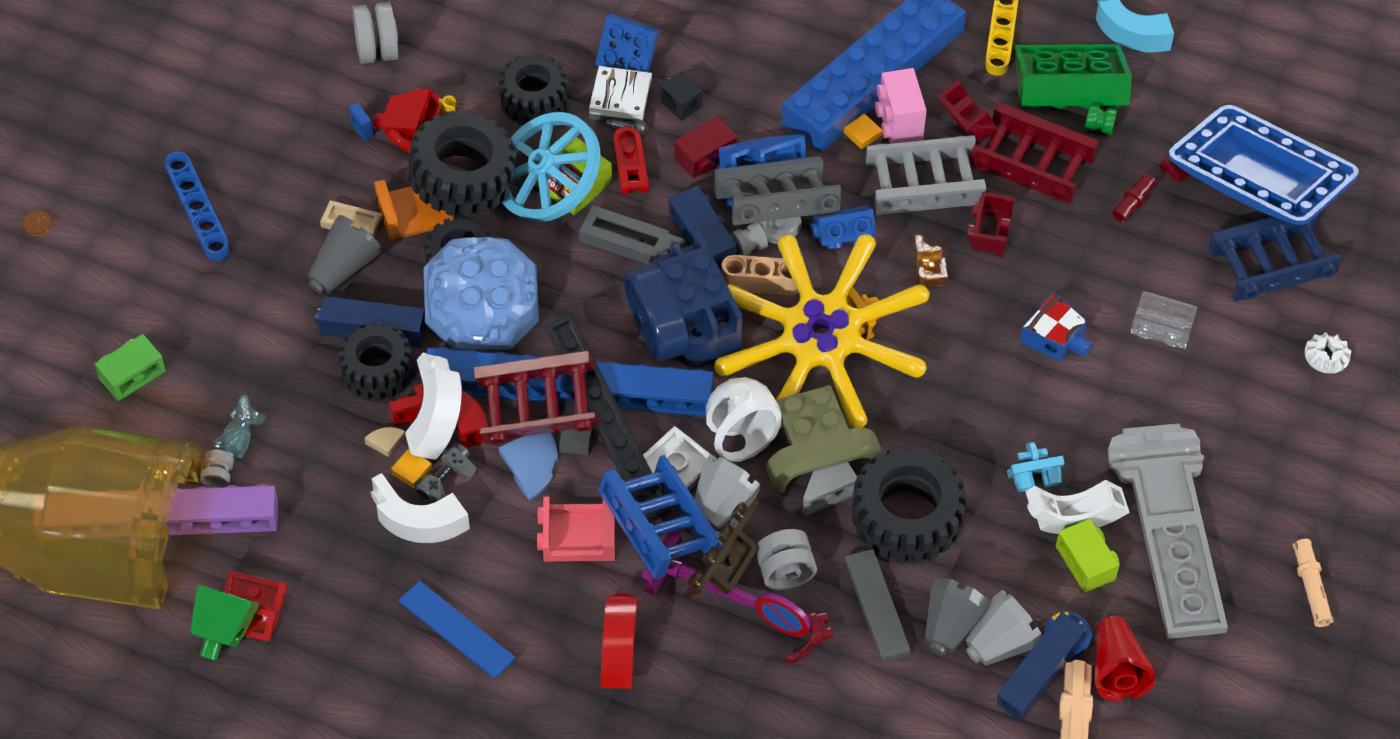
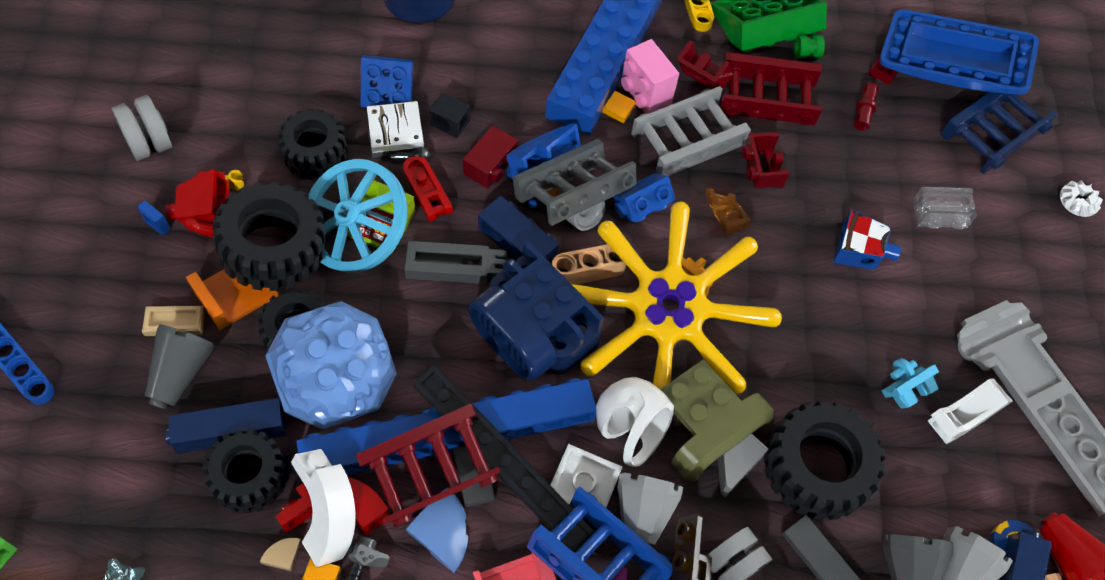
camera: 25 degrees left, 5 degrees up
light grey wheel [731,222,768,256] -> none
lime brick [1056,519,1120,593] -> none

